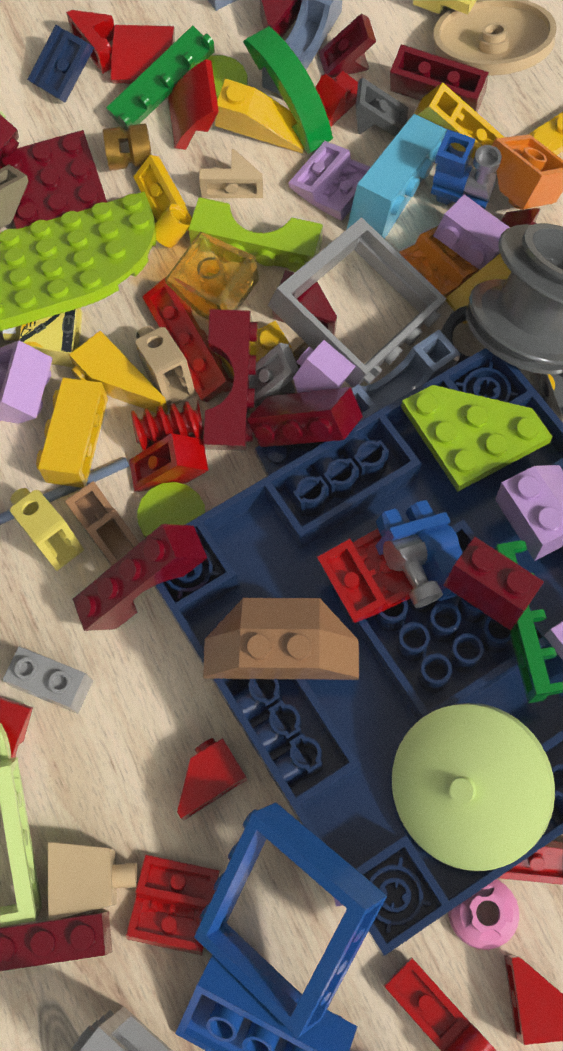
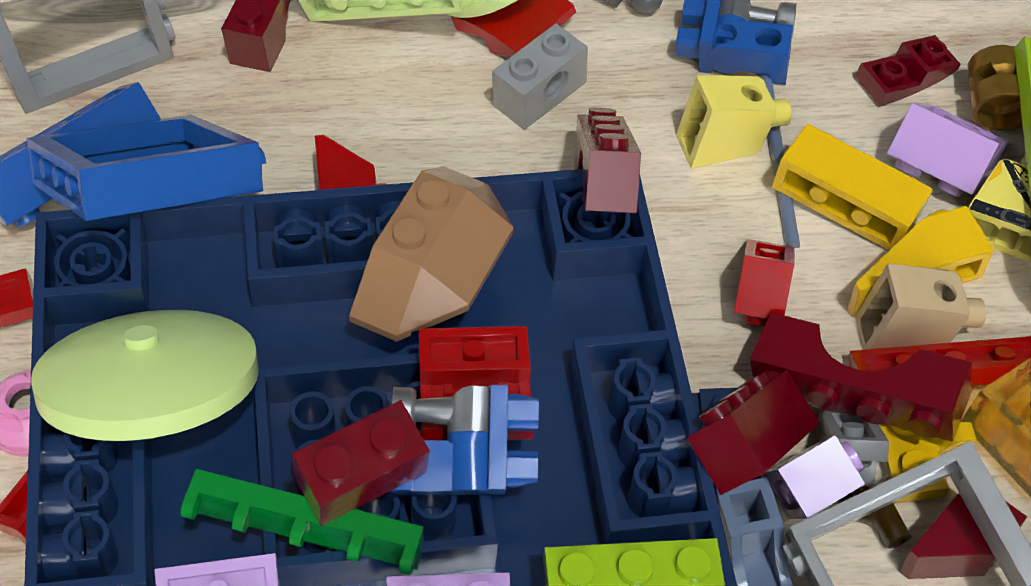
camera: 115 degrees right, 15 degrees down
tan torso [48,842,138,921] -> none
medium nougat slope [65,481,139,566] -> none
red slope [126,855,220,956] -> none
red piece [131,399,204,451] -> none
lime tile [137,482,206,538] -> none

